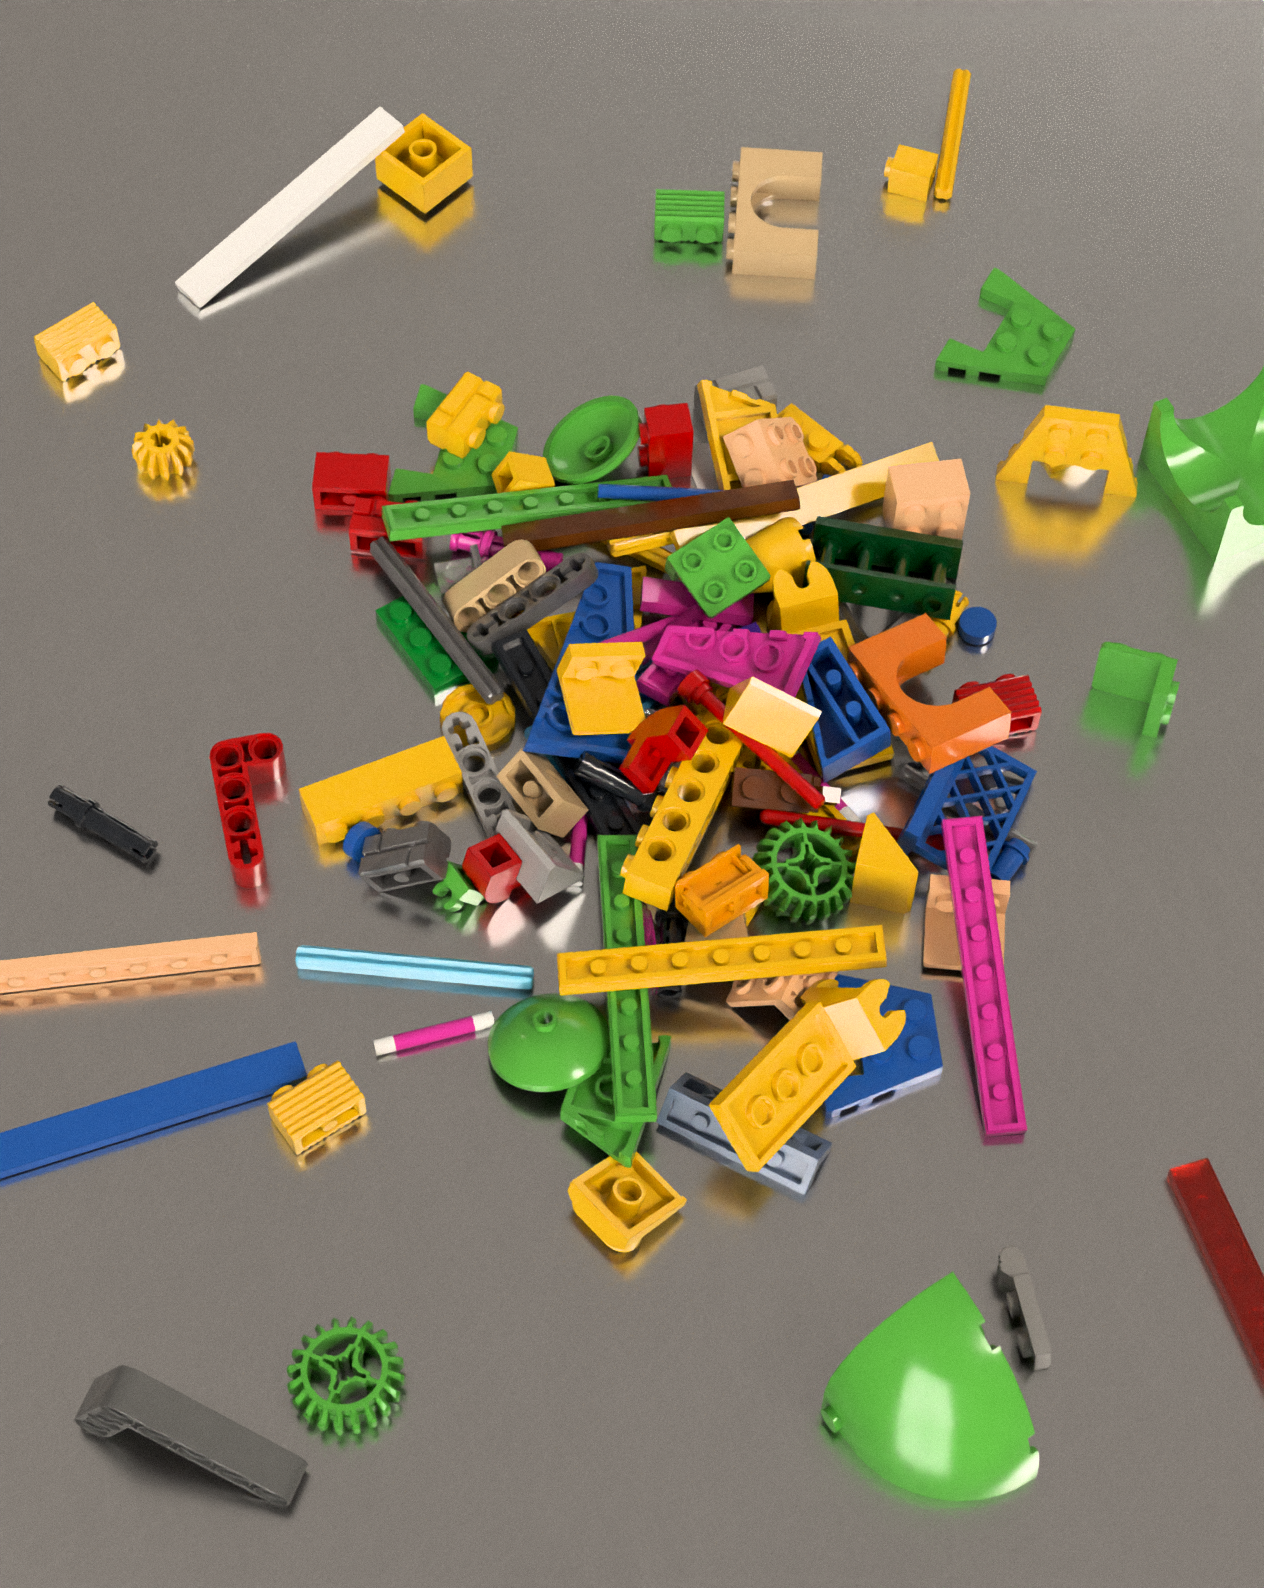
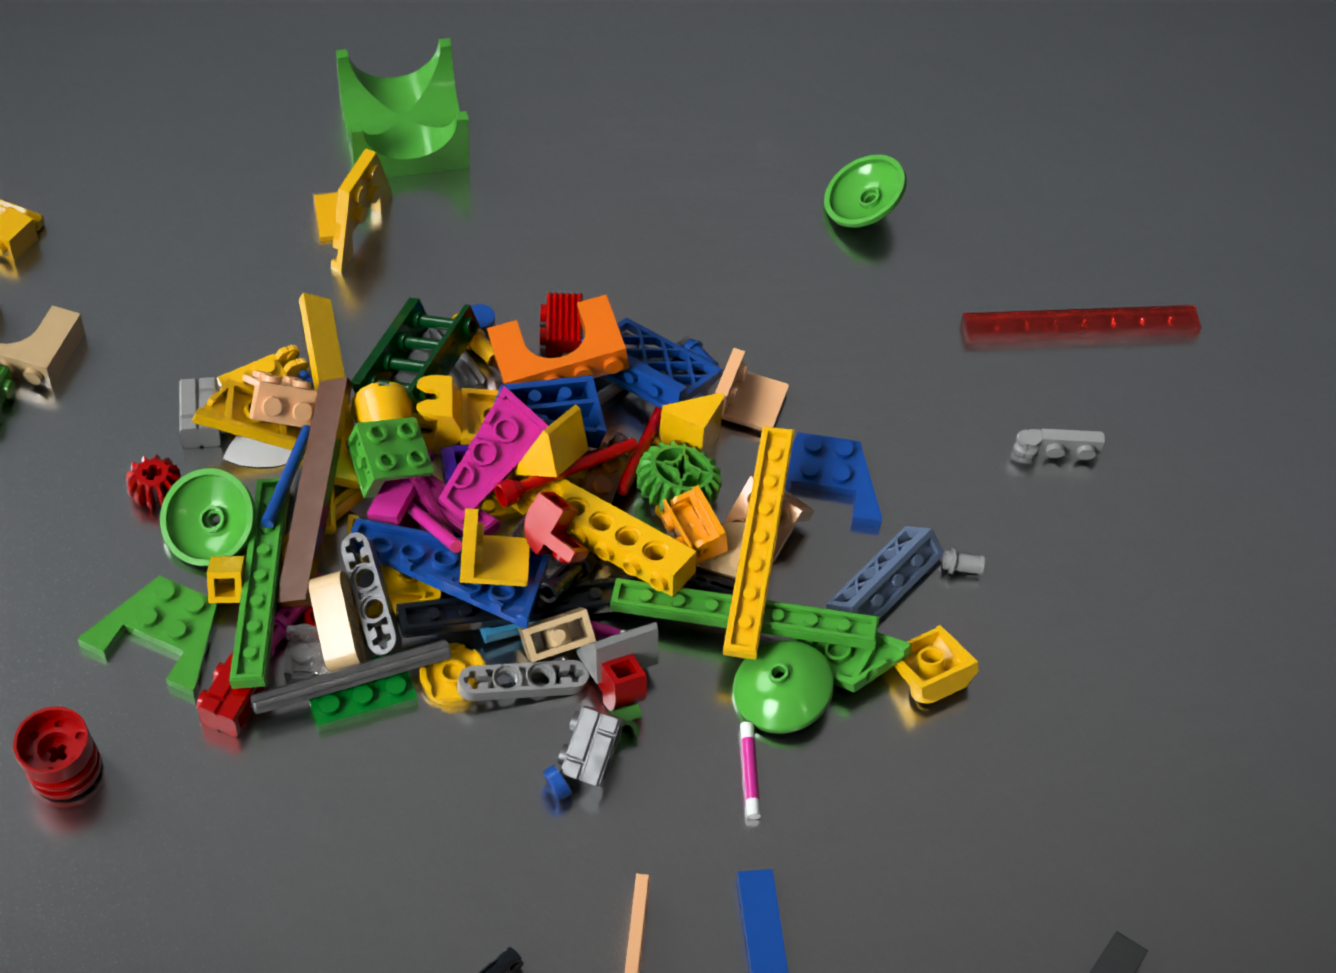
camera: 80 degrees left, 5 degrees down
yellow gear [131,418,195,481] -> none
red beam [209,733,286,889] -> none
yellow brick [267,1061,367,1155] -> none
bright green gear [287,1316,405,1436] -> none
axle [295,945,534,990] -> none
yellow brick [299,736,463,846] -> none
red brick [312,451,391,511] -> none
yellow brick [426,372,505,459] -> none
red brick [637,403,694,479] -> none
yellow hinge [708,979,906,1172] -> none
bright green brick [821,1272,1039,1501] -> none
light nougat brick [882,459,970,539] -> none
bright green wing [935,267,1076,386] -> none
dark pink tile [941,816,1027,1137] -> none
bright green bracket [1092,642,1180,738] -> none
none -> red wheel [13,706,102,800]
none -> red gear [126,454,181,510]
none -> light grey pin [942,548,985,575]

